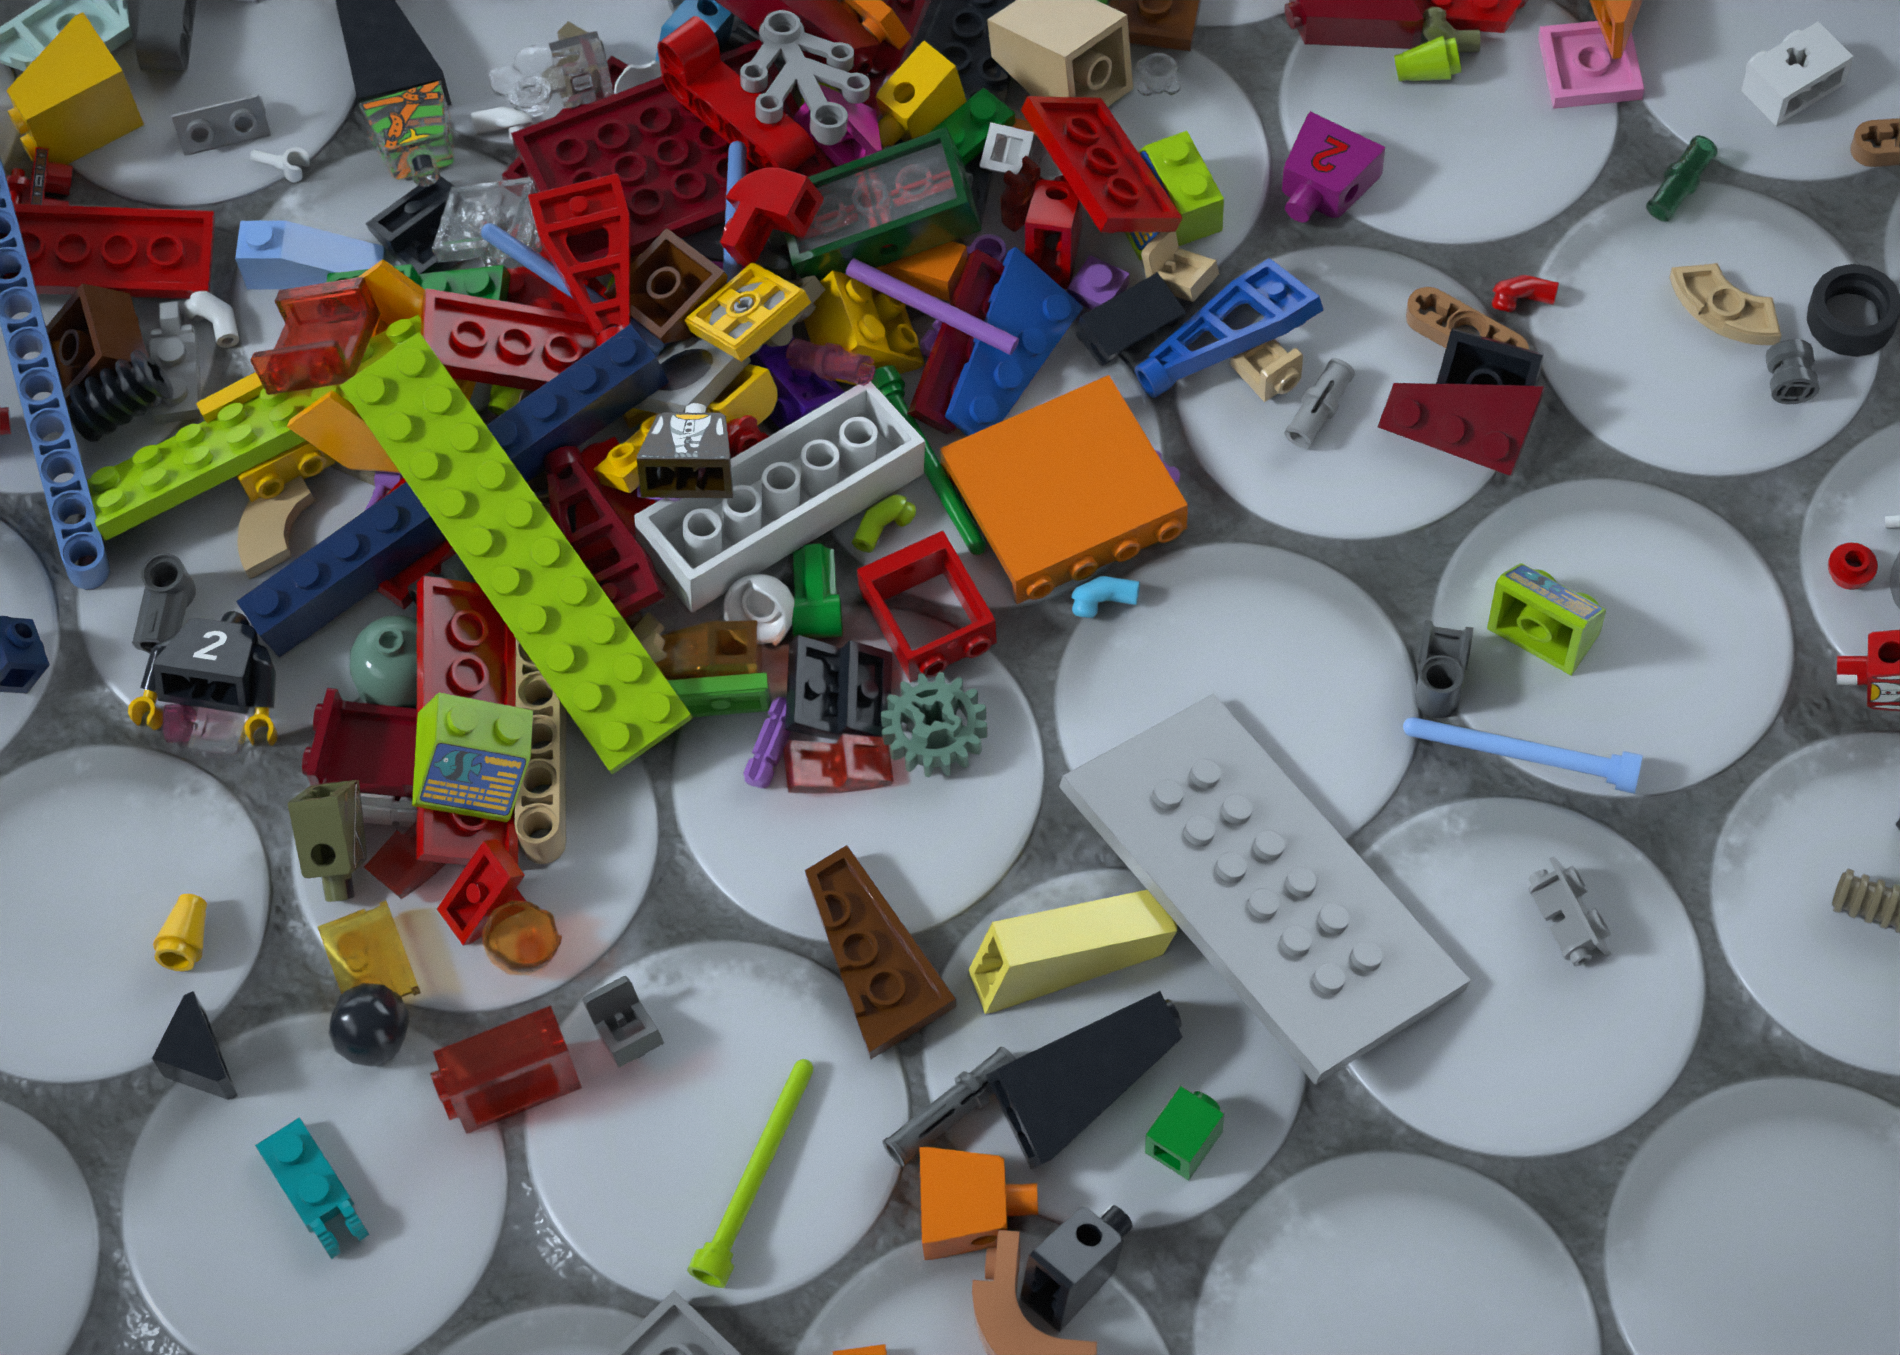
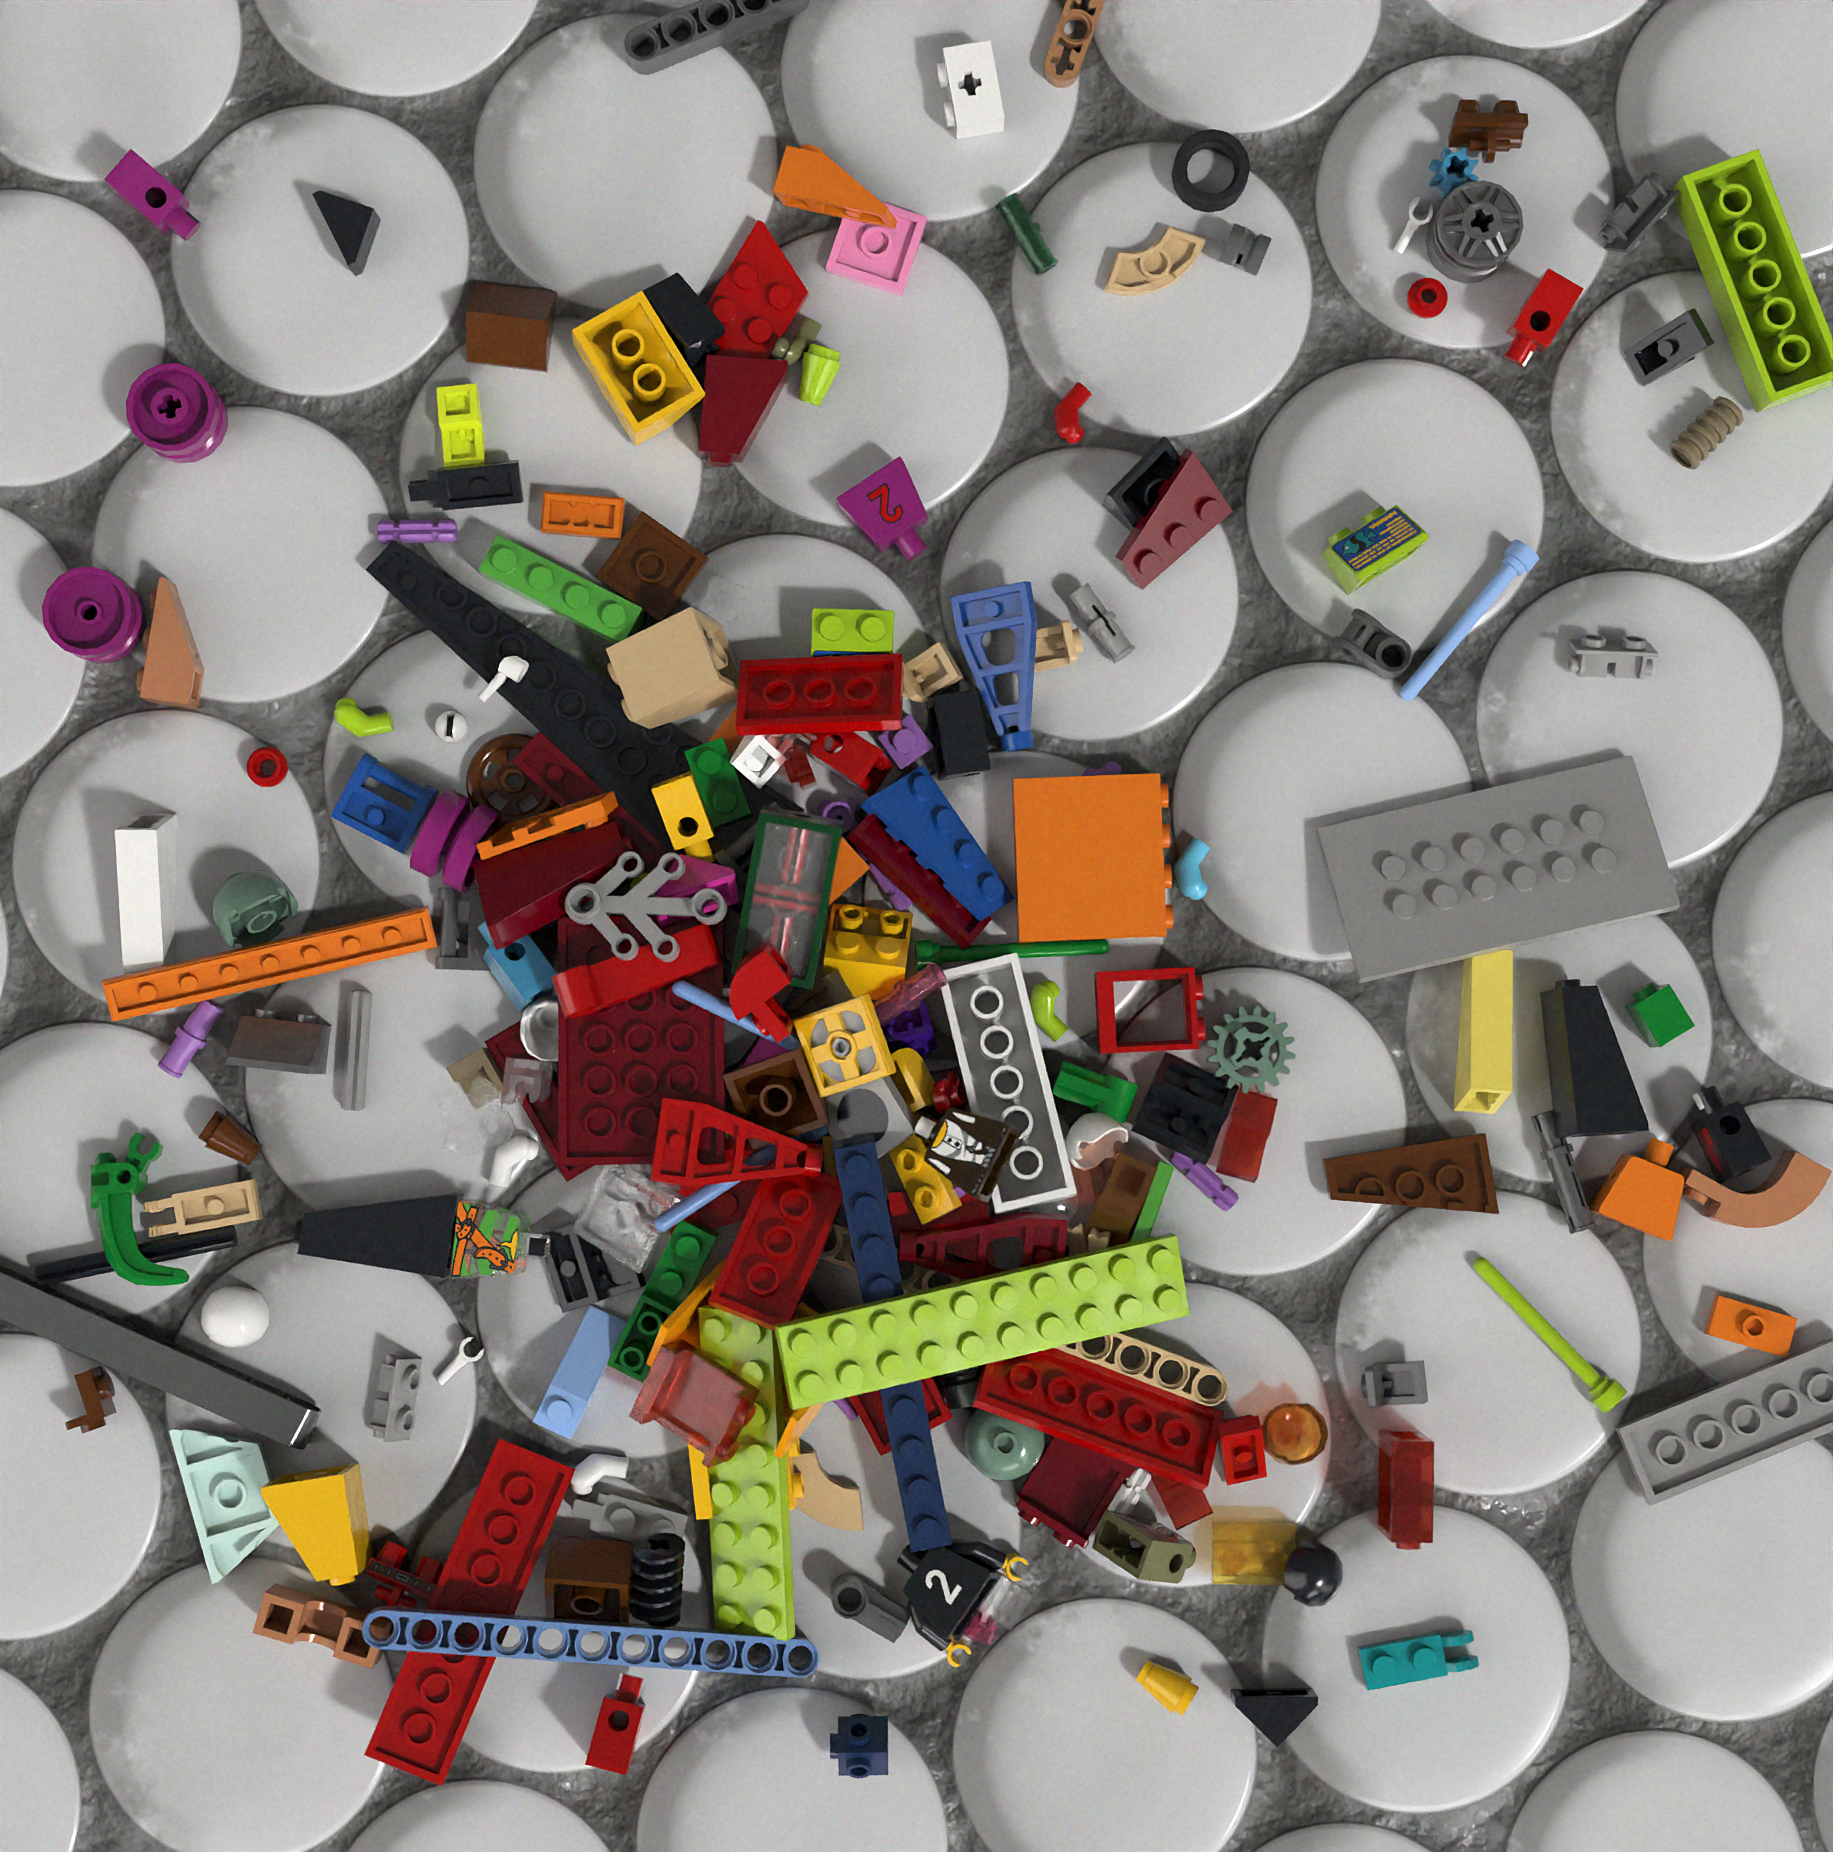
camera: 75 degrees left, 25 degrees up
slope [412,693,533,822] -> none
medium lavender bar [846,258,1019,355] -> none
medium nougat beam [1406,287,1529,349] -> none

